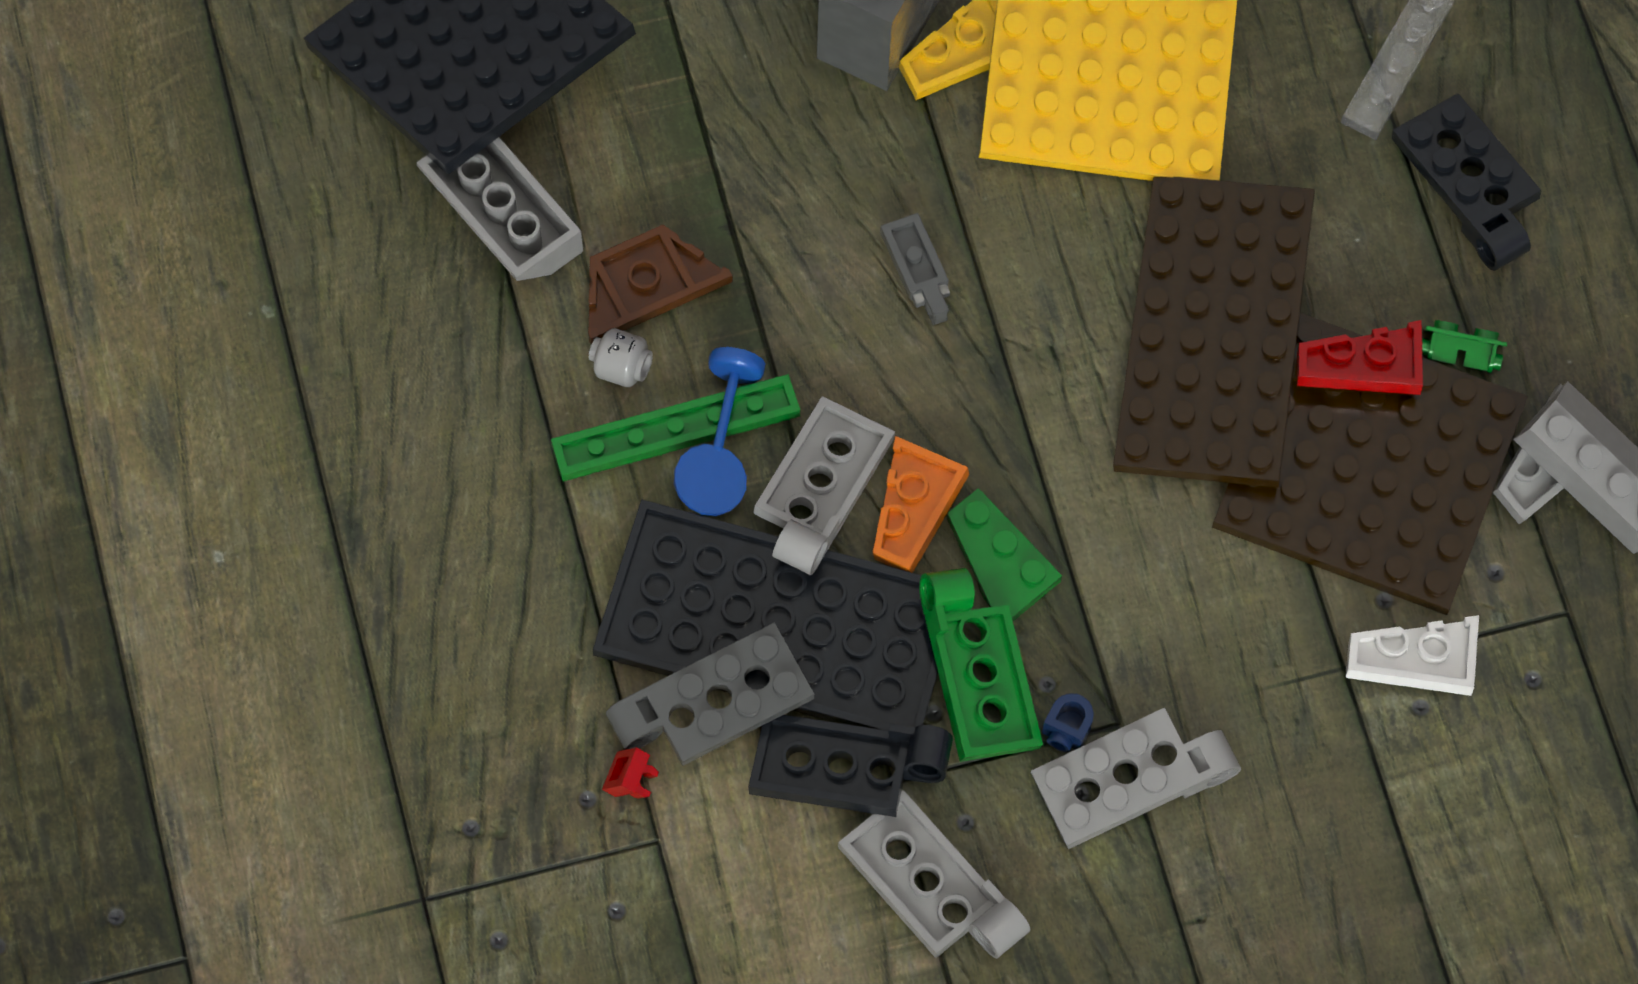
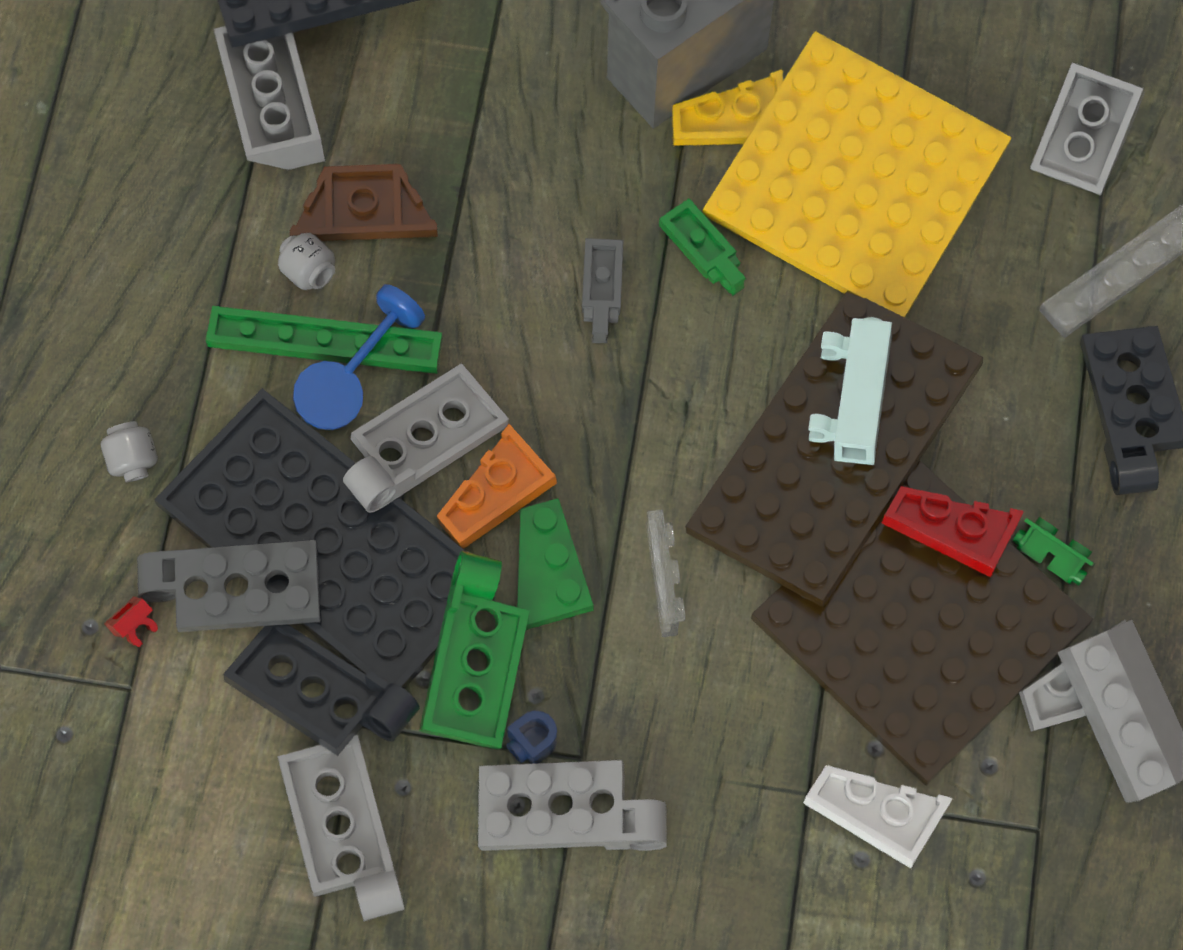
camera: 25 degrees right, 0 degrees up
none -> light grey head [100,421,158,482]
none -> clear plate [646,509,685,637]
none -> green hinge [659,198,746,296]
none -> light aqua brick [809,317,892,465]

